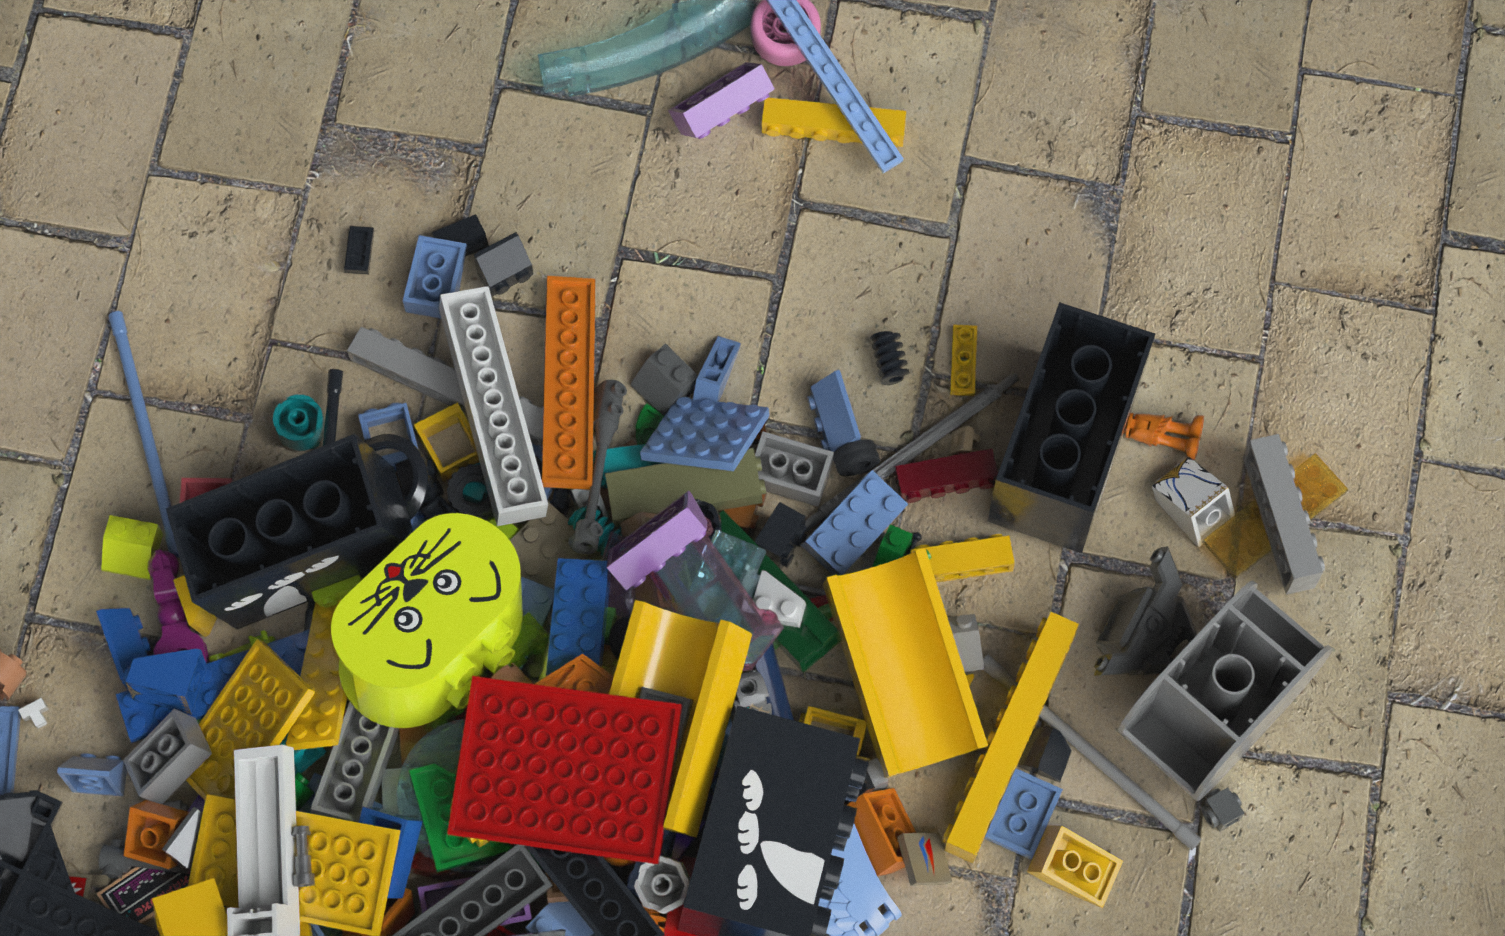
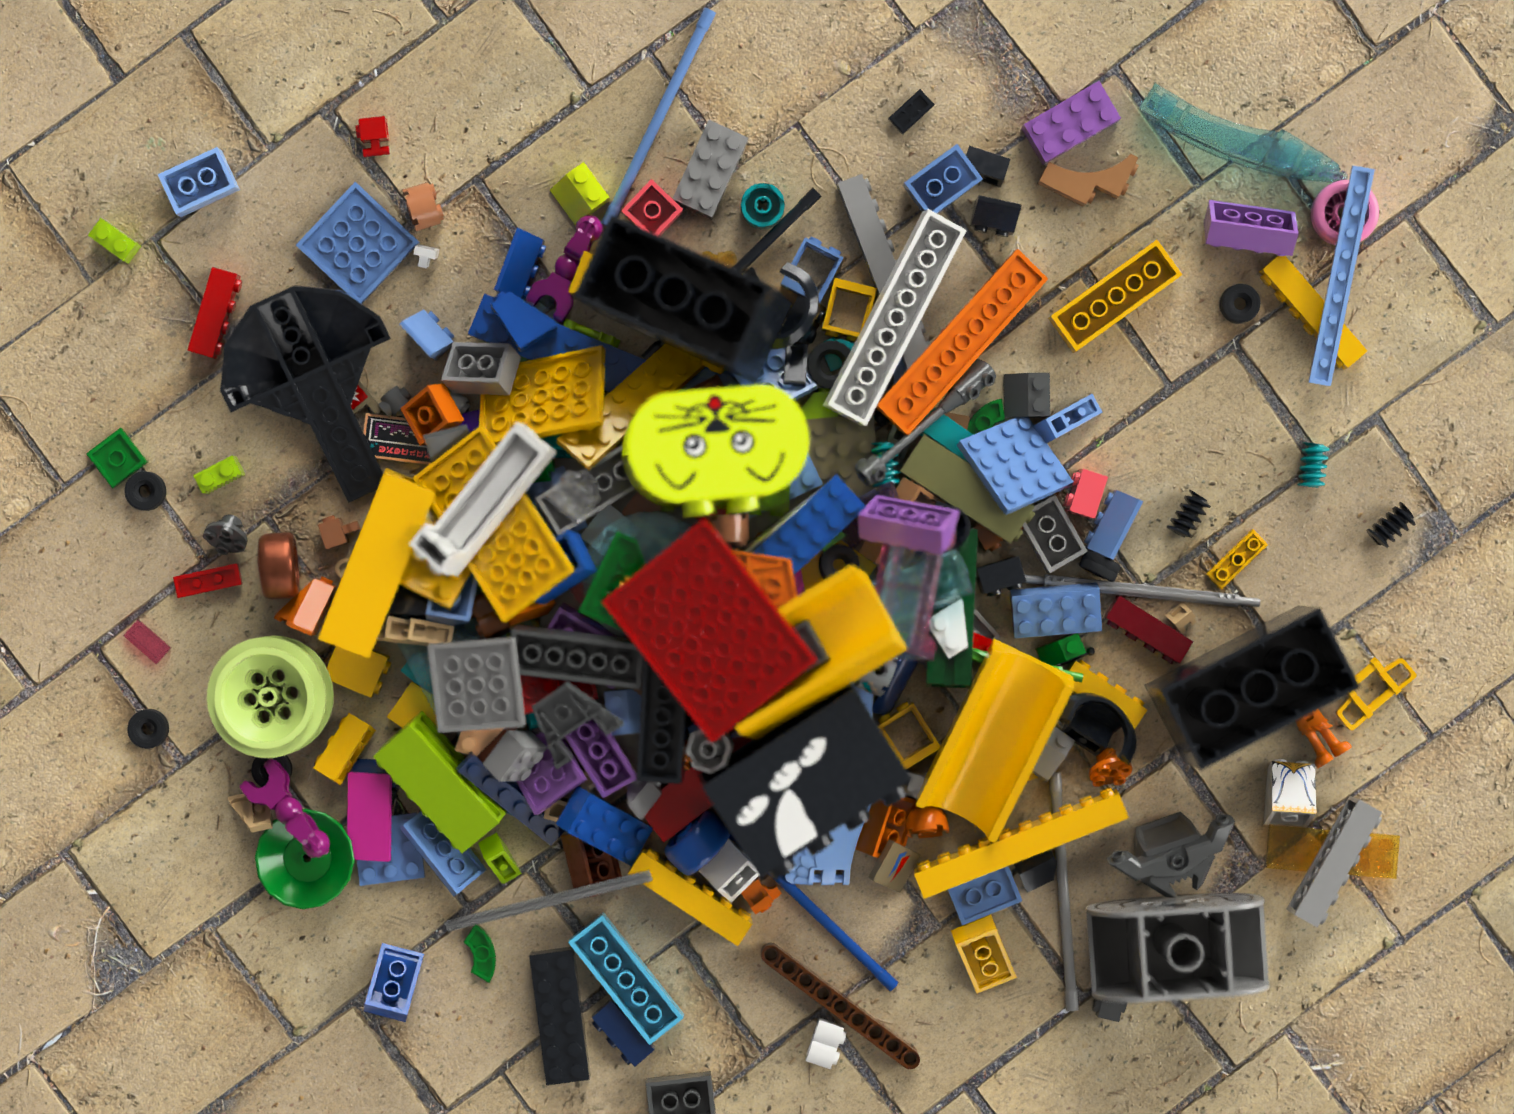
camera: 45 degrees right, 20 degrees up
flat silver piece [292,826,315,887] -> none
lime plate [312,575,363,608] -> none
none -> clear slope [544,470,600,526]
none -> light grey brick [672,120,749,220]
none -> orange cylinder [906,806,949,838]
none -> medium lavender brick [1021,81,1121,165]
none -> medium nougat arch [1037,154,1139,207]
none -> yellow brick [1048,240,1182,353]
none -> black piece [1059,693,1137,765]
none -> coral brick [1063,469,1108,519]
none -> orange plate [1089,748,1132,787]
none -> black tyre [1219,284,1261,324]
none -> teal piece [1297,442,1330,488]
none -> yellow bar [1335,657,1417,730]
none -> black piece [1366,502,1416,548]

